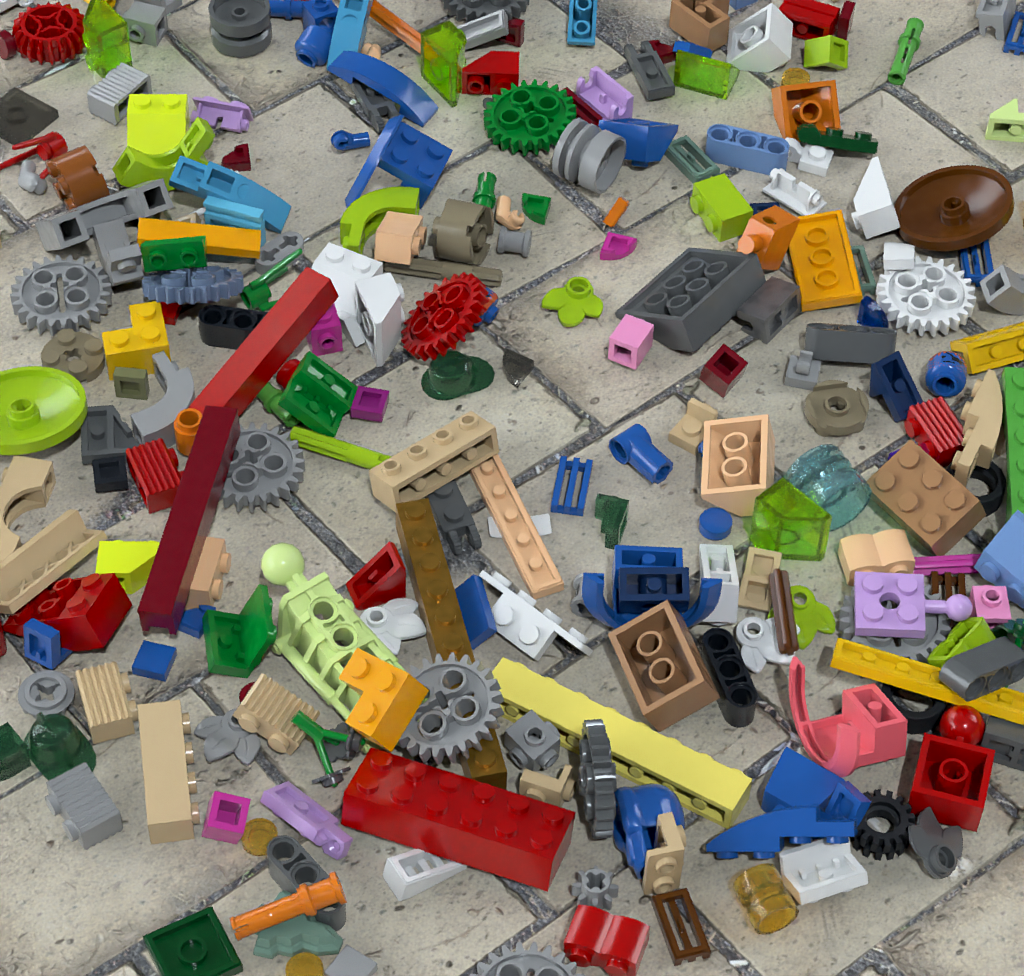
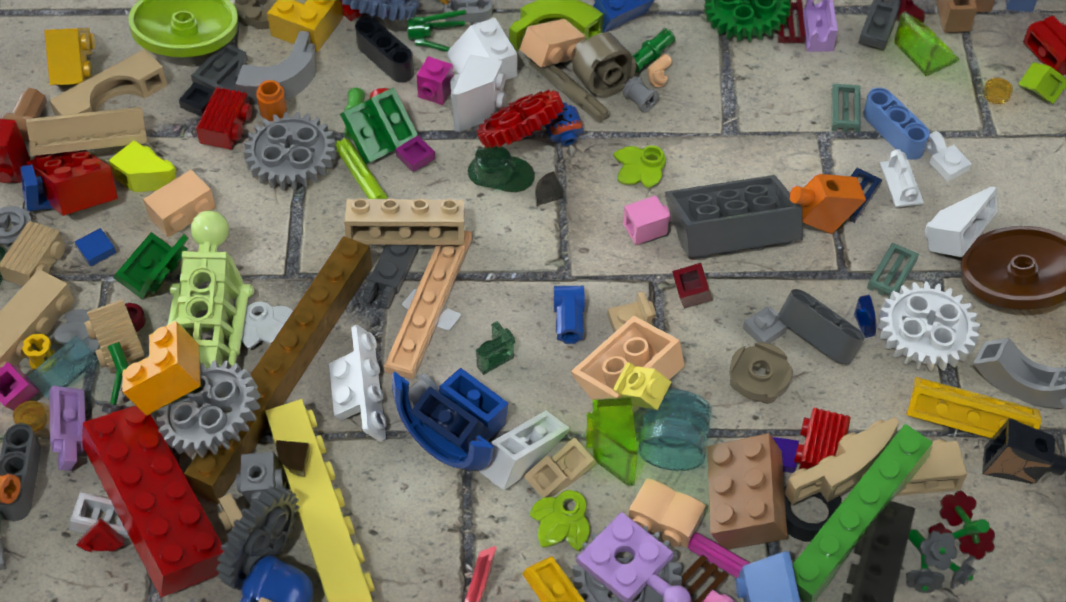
camera: 40 degrees right, 5 degrees up
olive plate [113,367,150,400] -> none
dark red tile [137,405,241,635] -> none
blue tile [178,605,216,639] -> none
red brick [188,267,339,417] -> none
red slope [346,541,406,611] -> none
blue tile [455,574,497,650] -> none
green tile [521,193,551,225] -> none
blue tile [551,456,593,516] -> none
light grey wheel [552,118,627,194] -> none
blue slope [598,118,678,167] -> none
dark pink tile [600,232,637,260] -> none
orange tile [603,196,630,227] -> none
medium nougat brick [608,600,720,732] -> none
blue tile [673,40,713,61] -> none
lime brick [690,173,754,242] -> none
blue tile [699,508,732,541] -> none
black beam [700,627,758,728] -> none
white slope [726,3,793,73] -> none
white plate [736,617,800,674] -> none
flat silver hinge [737,276,802,344] -> none
reddish brown axle [769,568,799,656] -> none
orange slope [771,80,841,142] -> none
light orange tile [788,210,863,312] -> none
dark green hinge [796,123,878,154] -> none
dark blue slope [869,351,923,423] -> none
white slope [883,242,915,270] -> none
blue head [925,351,967,398] -> none
blue tile [958,239,994,287] -> none
none -> yellow bush [22,334,57,373]
none -> clear light blue plate [27,335,98,400]
none -> red tile [76,518,126,552]
none -> dark brown tile [276,440,310,477]
none -> light yellow brick [613,362,672,410]

